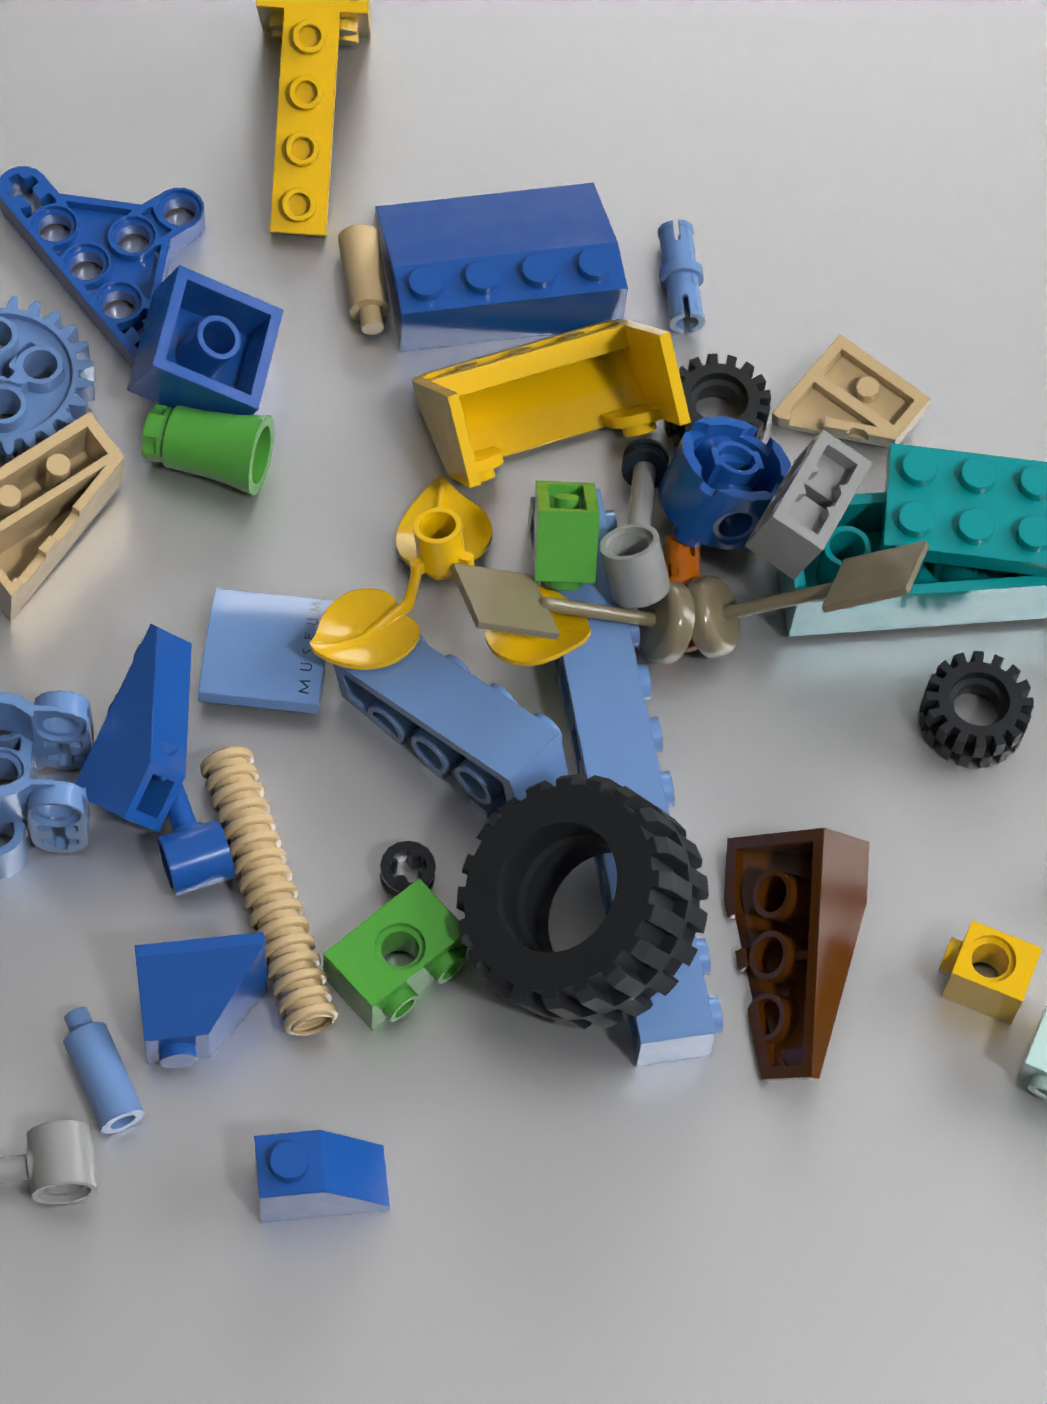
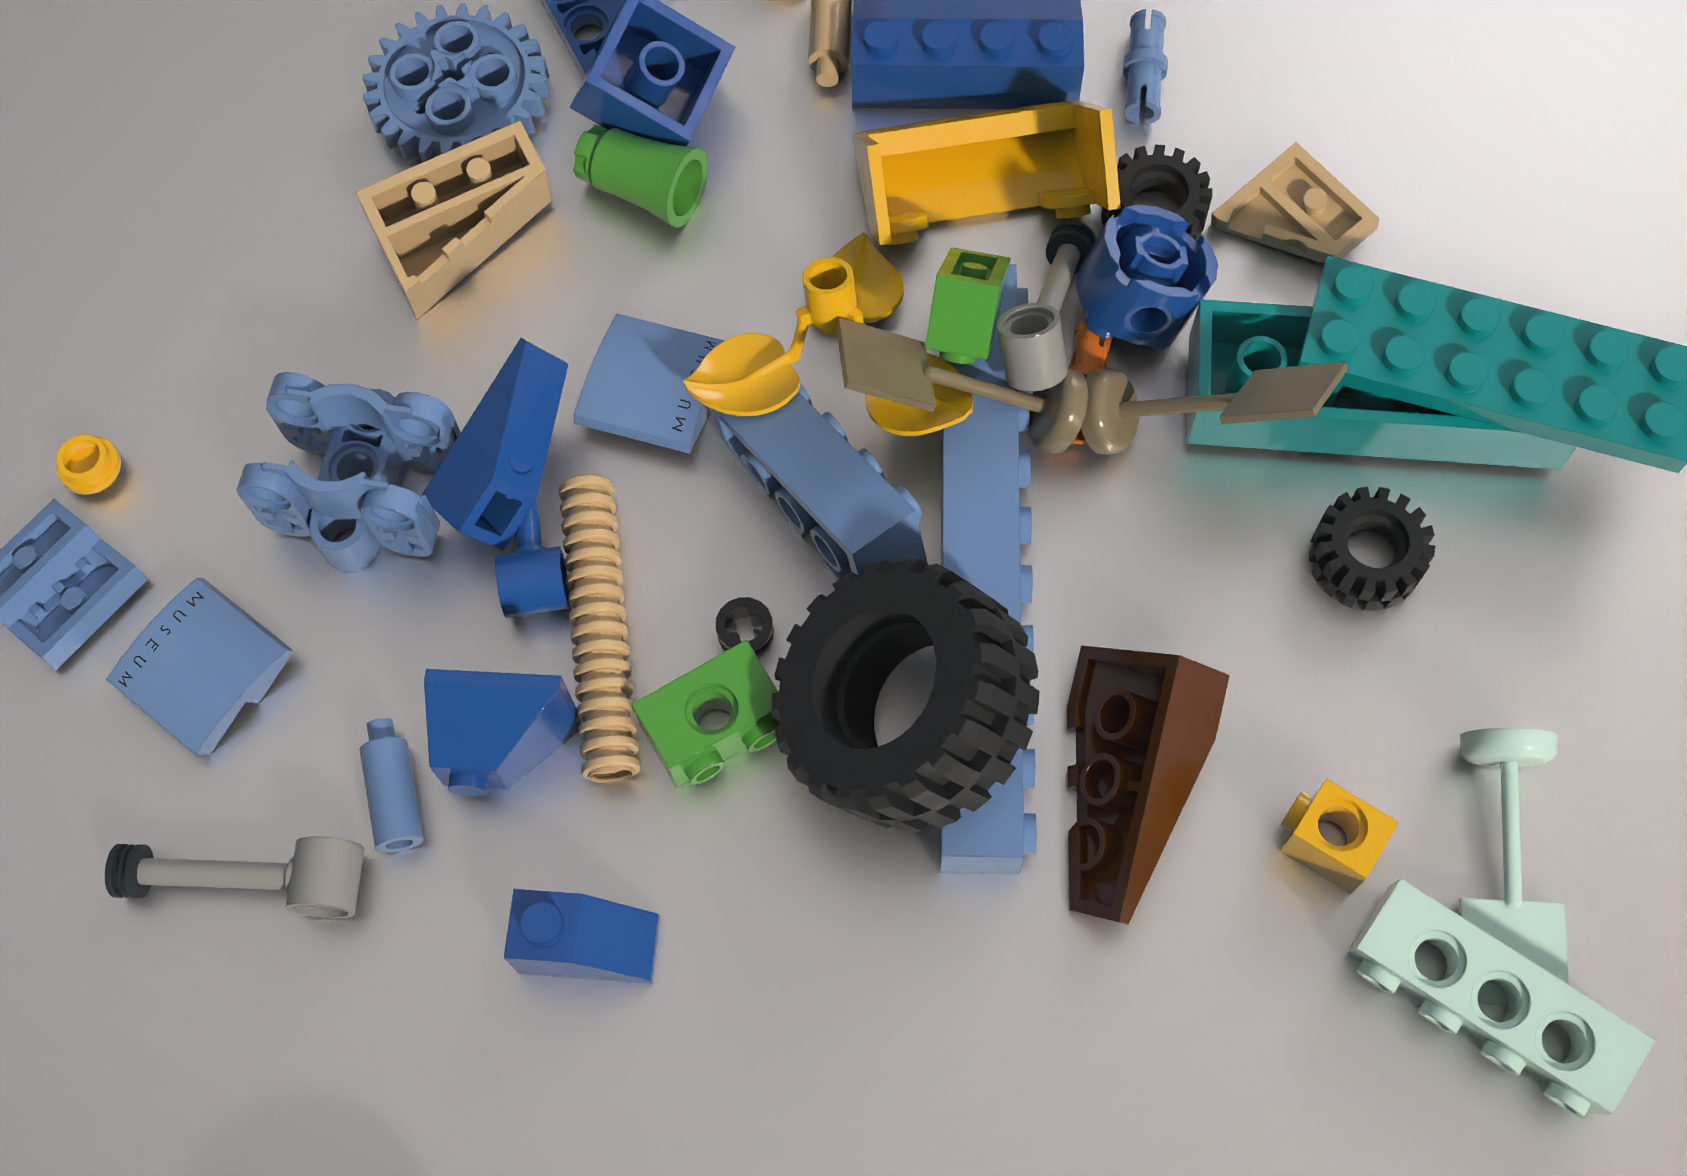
camera: 20 degrees right, 5 degrees up
light grey brick [745,429,872,579] -> none

